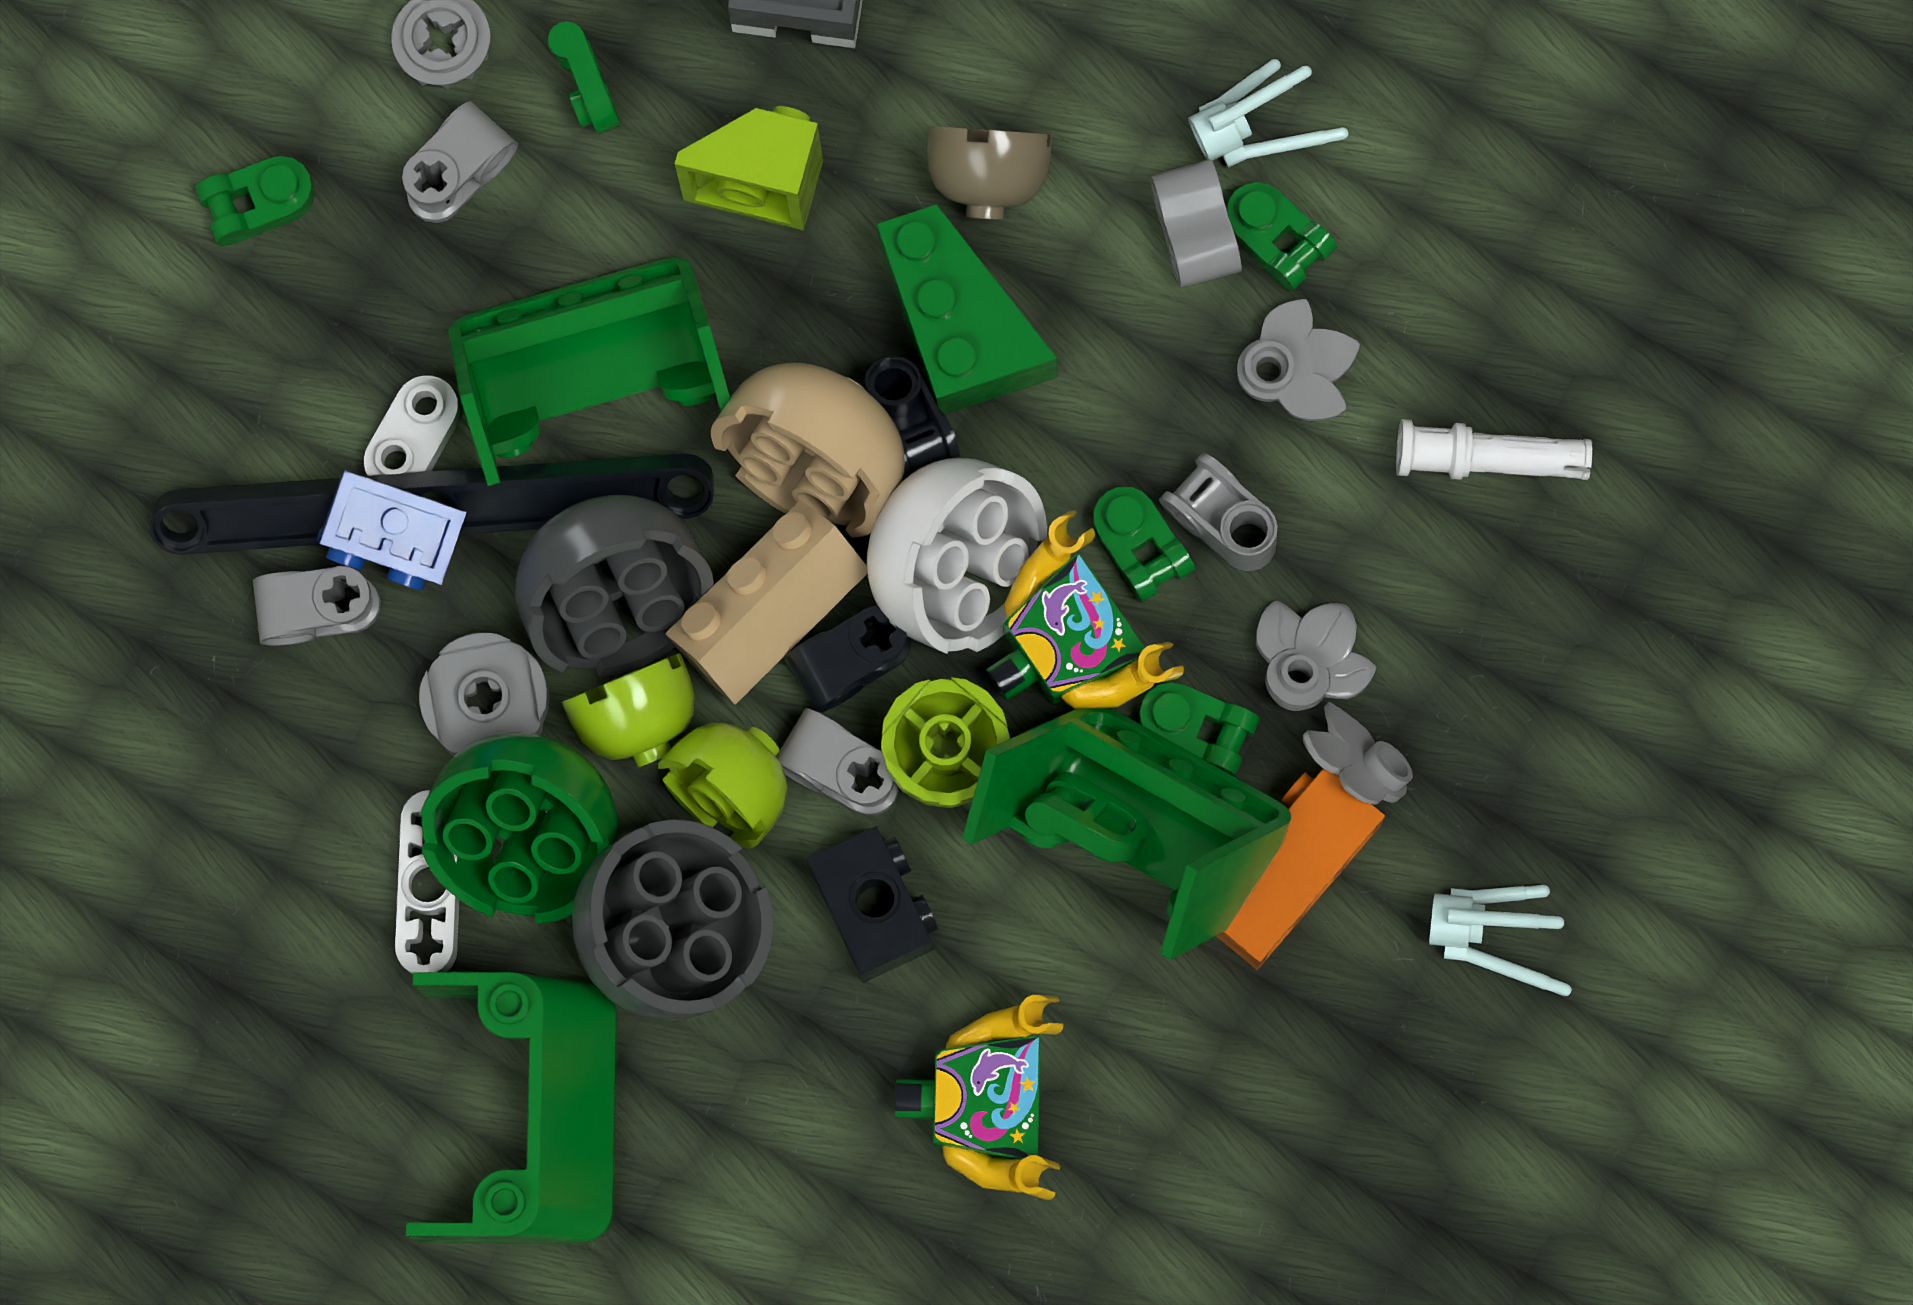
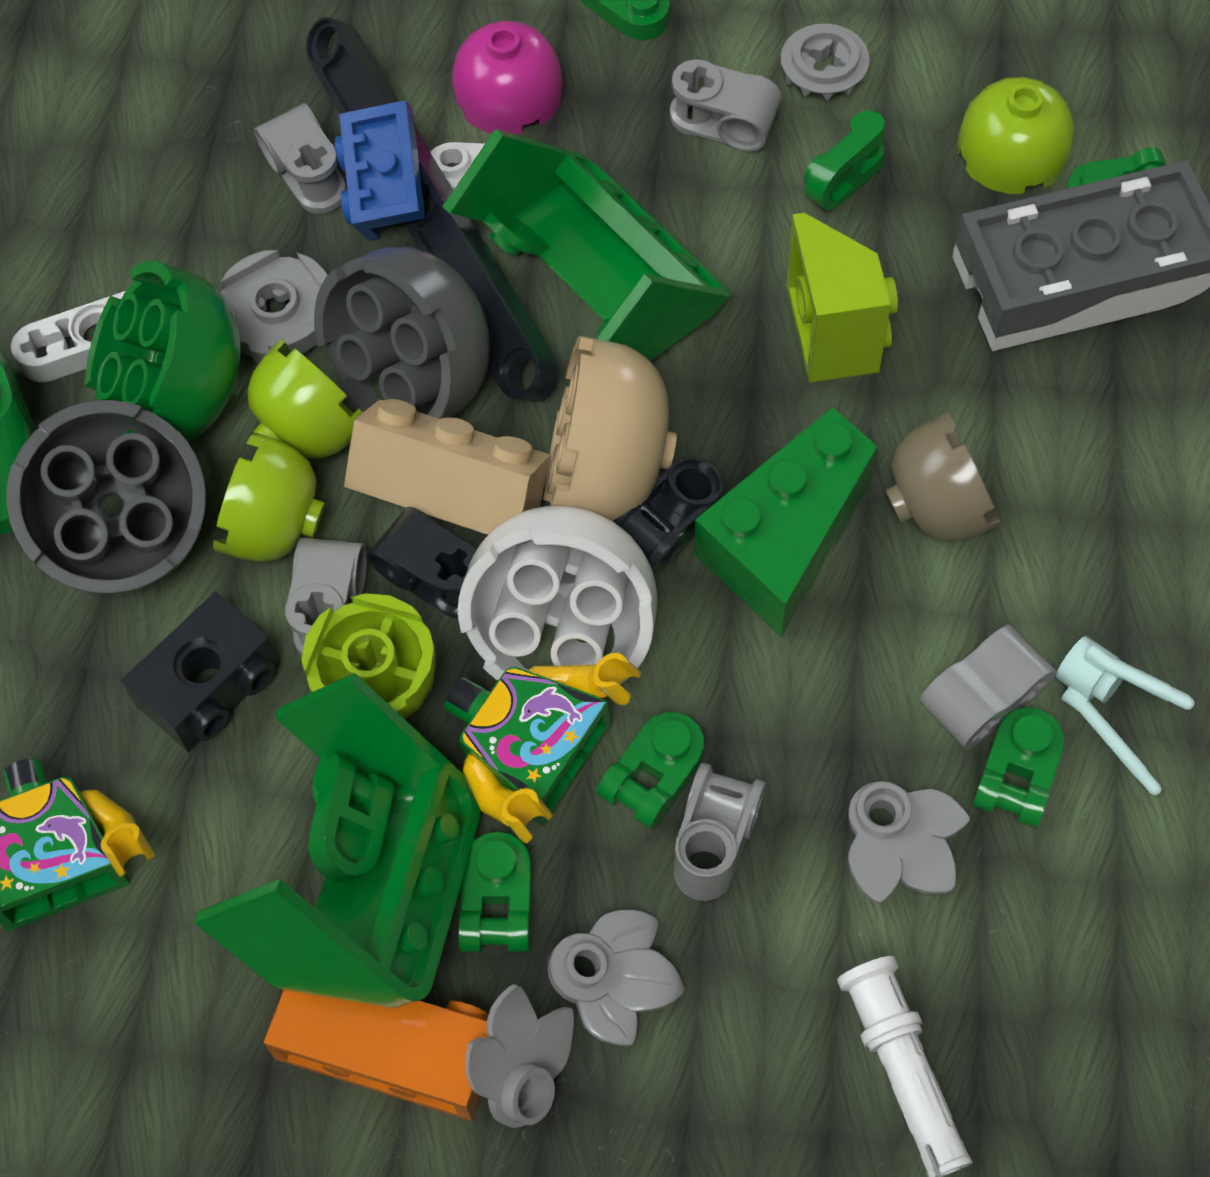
camera: 65 degrees right, 15 degrees down
none -> dark pink cylinder [452,20,563,134]

